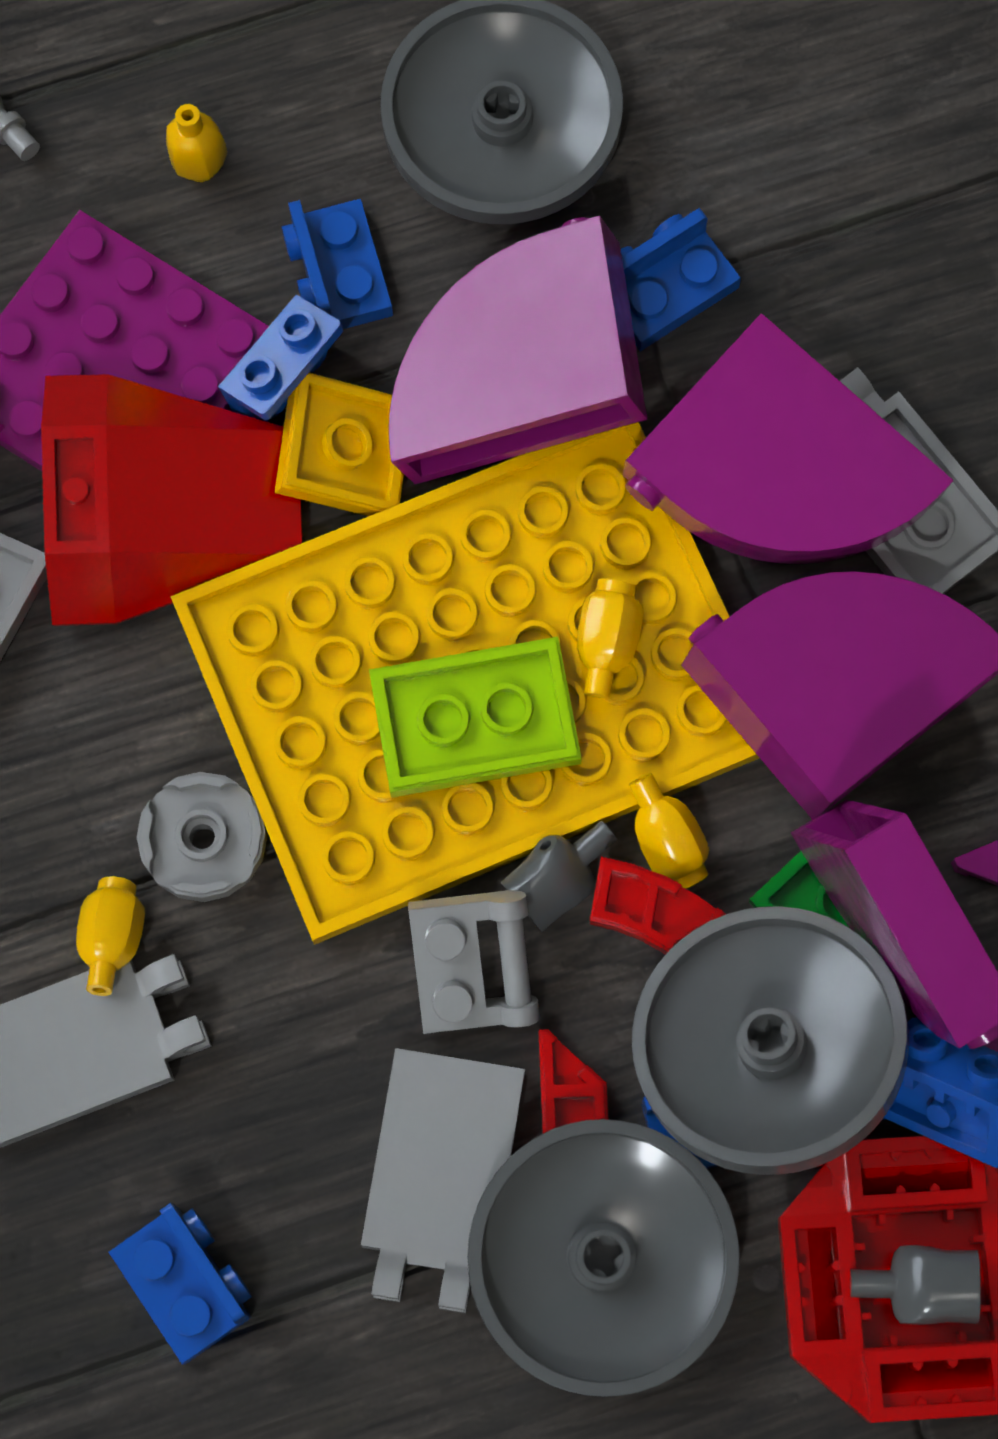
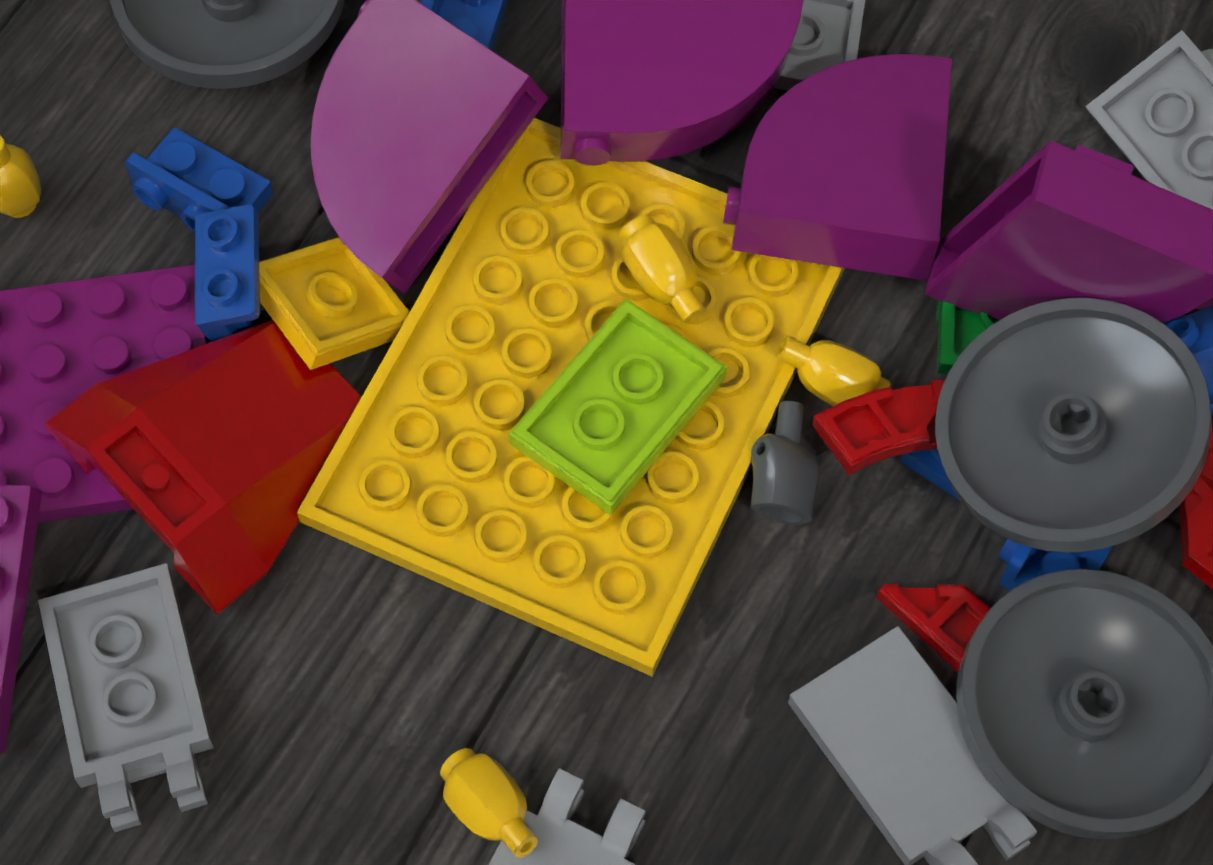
camera: 45 degrees left, 10 degrees down
light grey plate [137,772,267,902] -> none
light grey plate [408,890,540,1034] -> none

